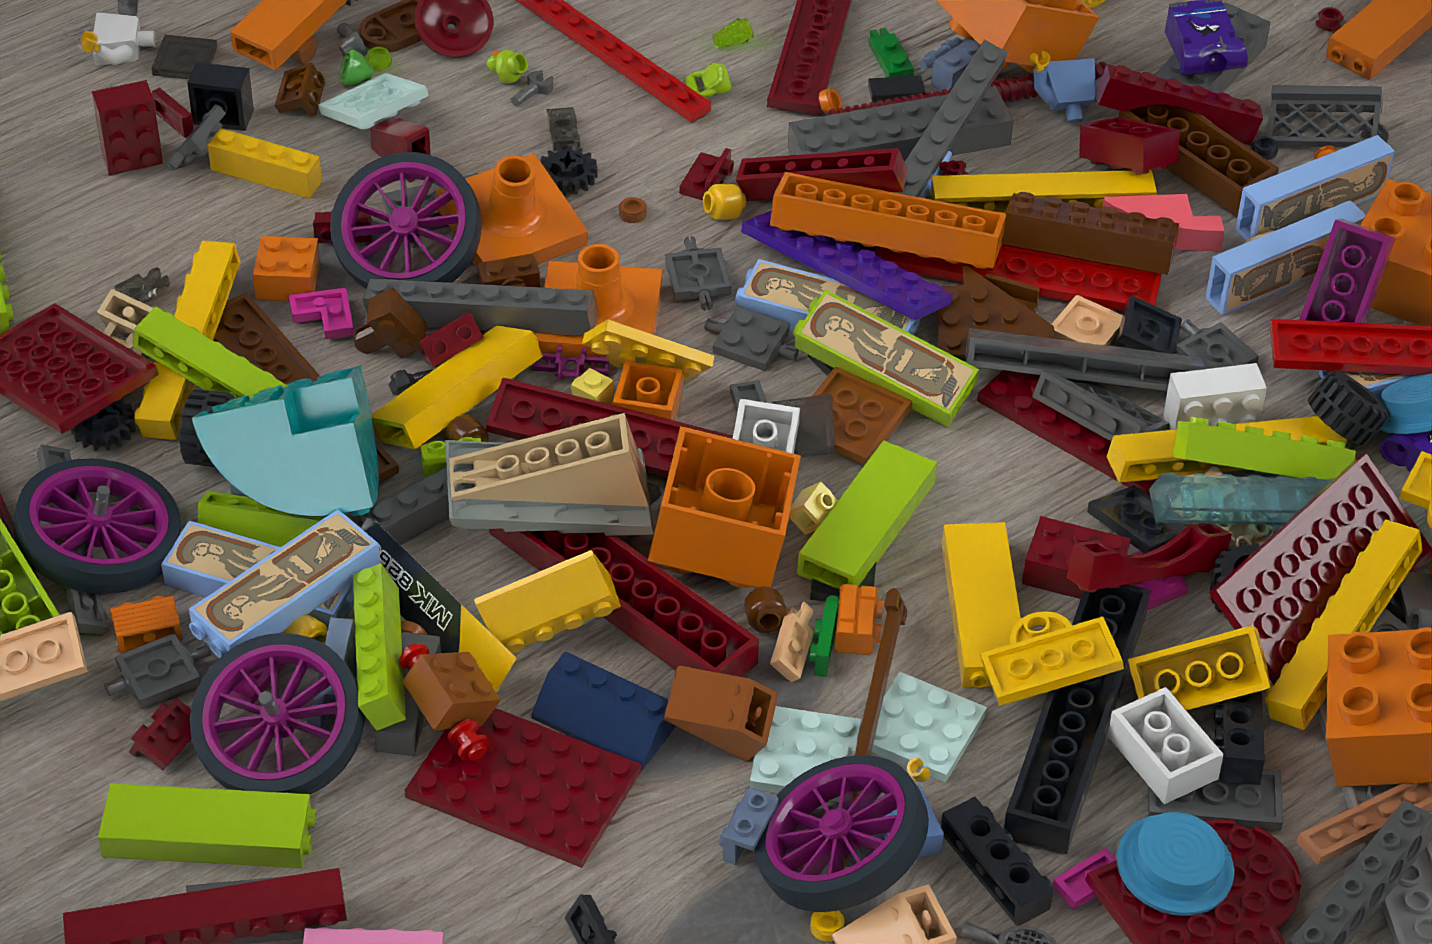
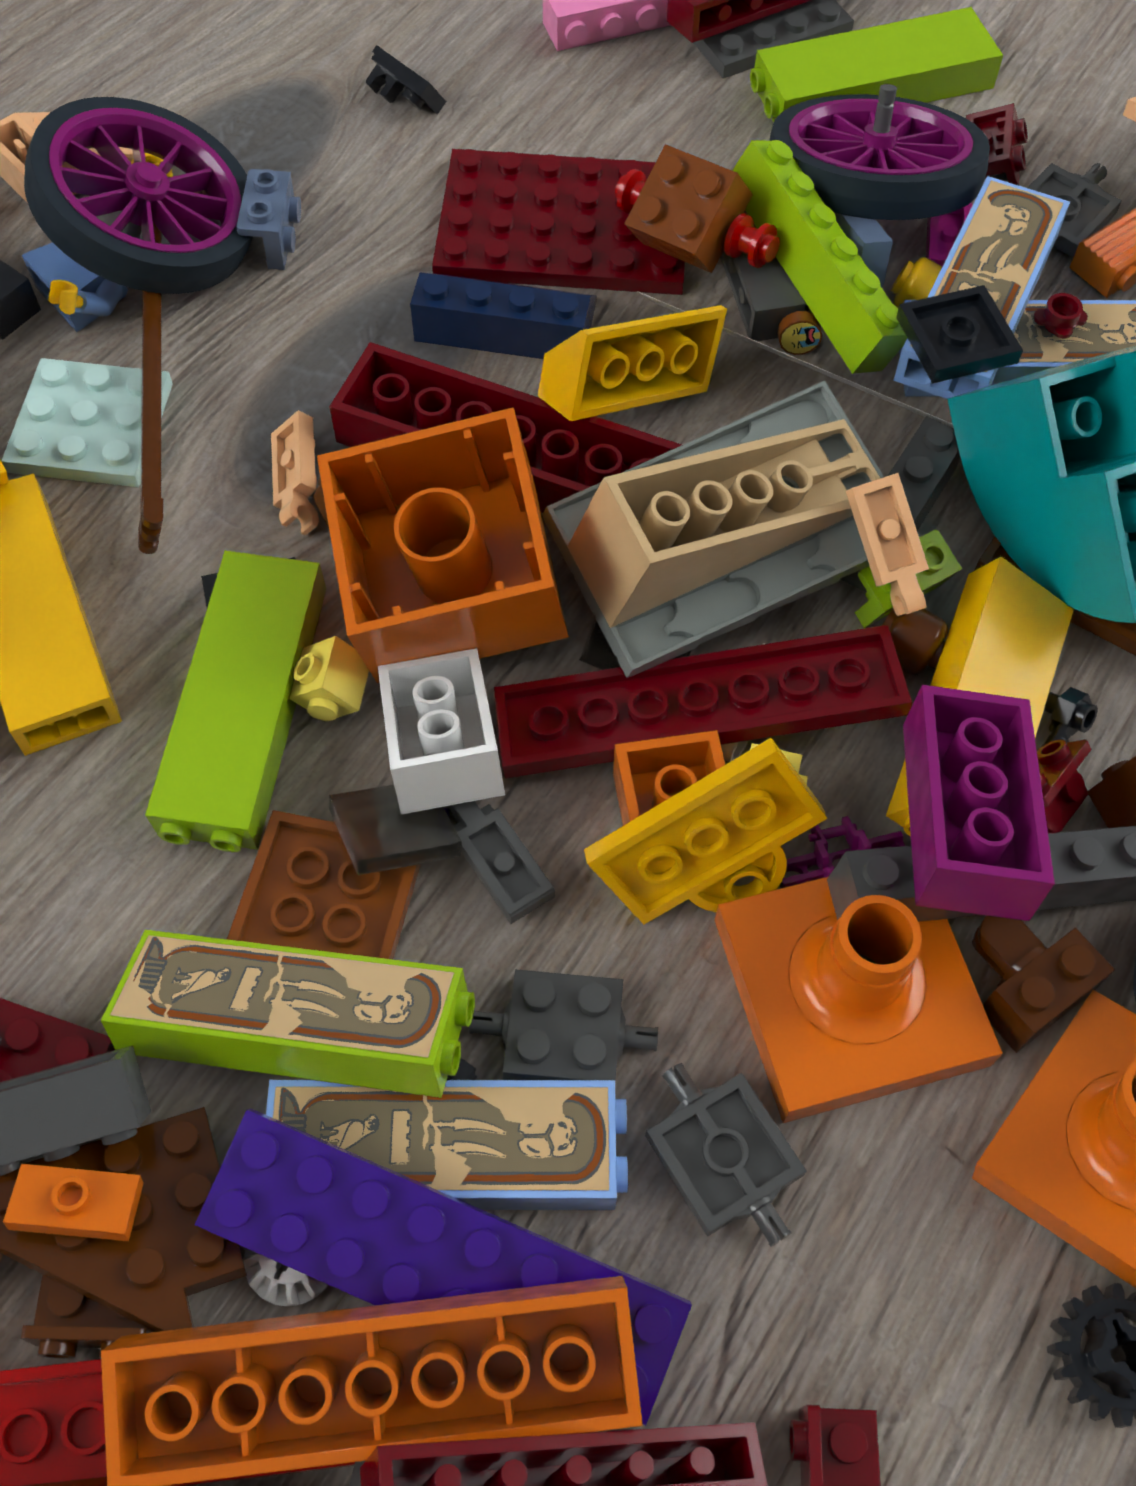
camera: 160 degrees right, 15 degrees up
dark orange tile [619,197,647,223] -> none
dark orange slope [664,666,778,762] -> none
yellow head [703,184,746,220] -> none
light aqua plate [750,706,861,802] -> none
green hinge [809,595,839,677] -> none
orange brick [835,584,883,655] -> none
none -> orange plate [3,1164,144,1242]
none -> light nougat plate [846,473,929,616]
none -> black tile [896,285,1023,384]
none -> magenta brick [903,685,1055,921]
none -> dark red plate [1033,293,1088,339]

